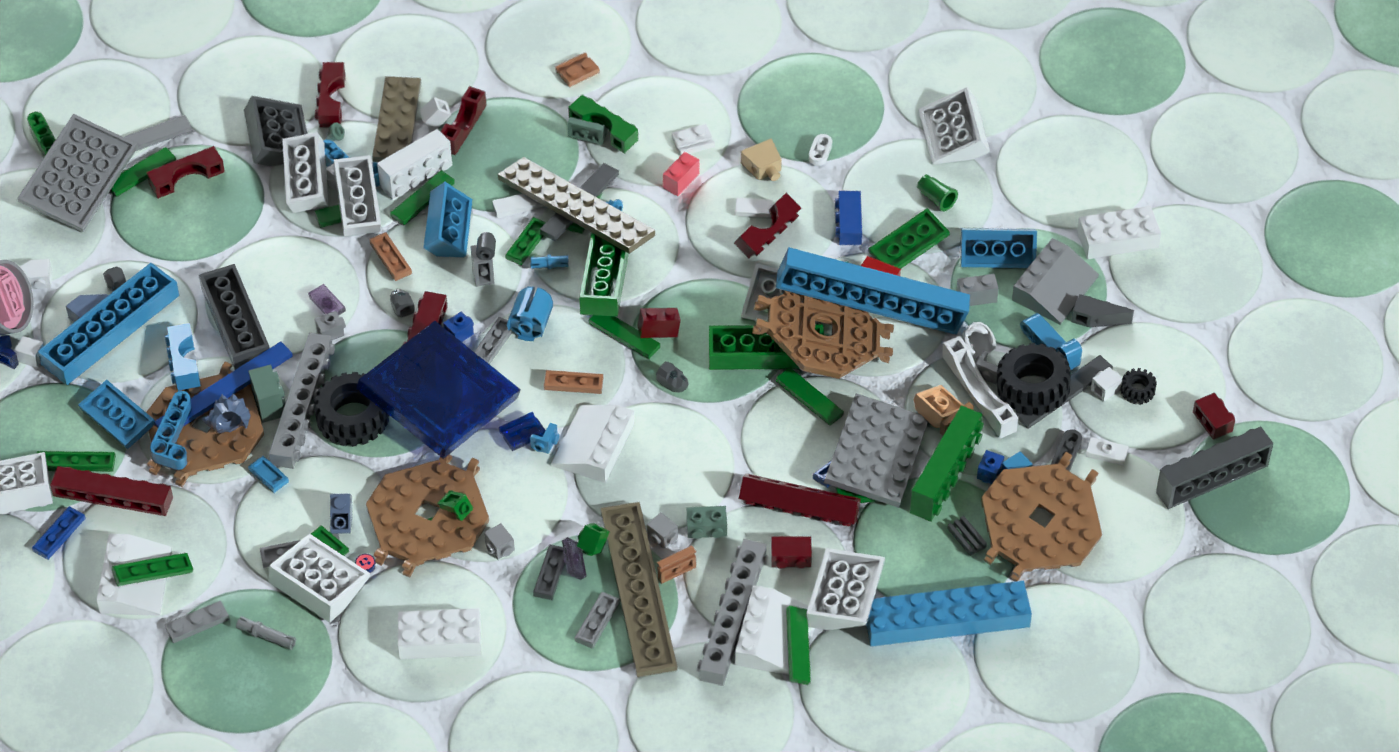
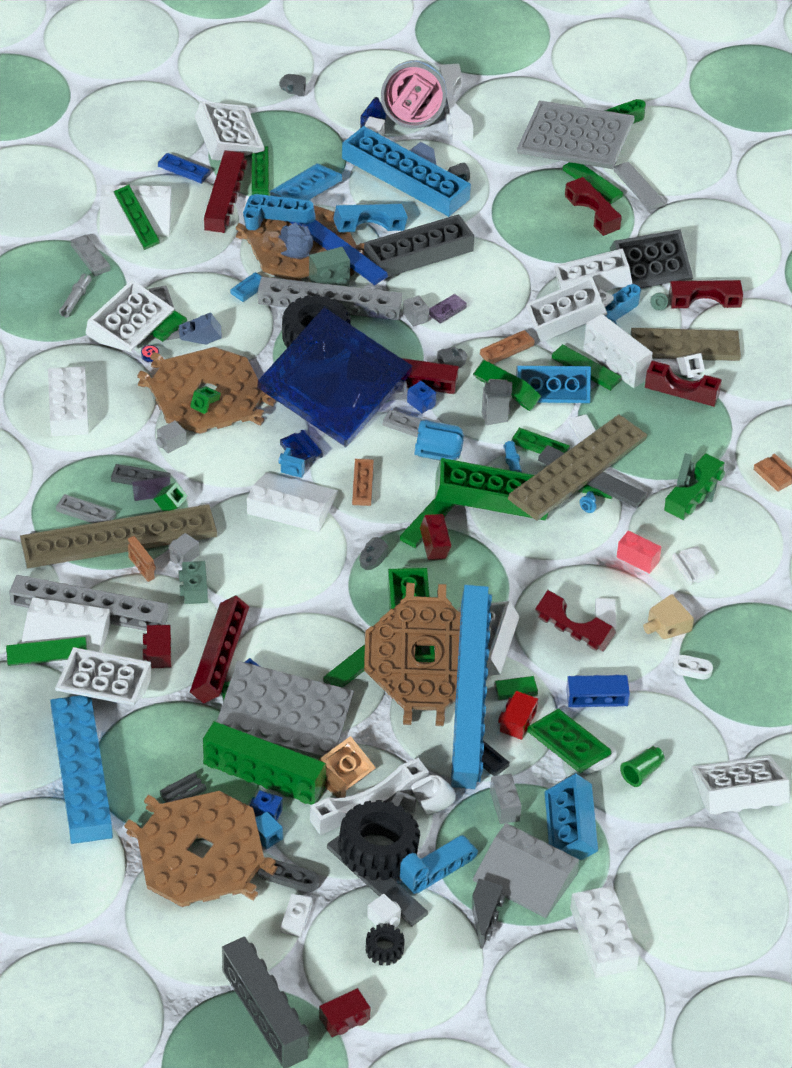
camera: 85 degrees right, 5 degrees down
none -> green beam [473,360,541,411]

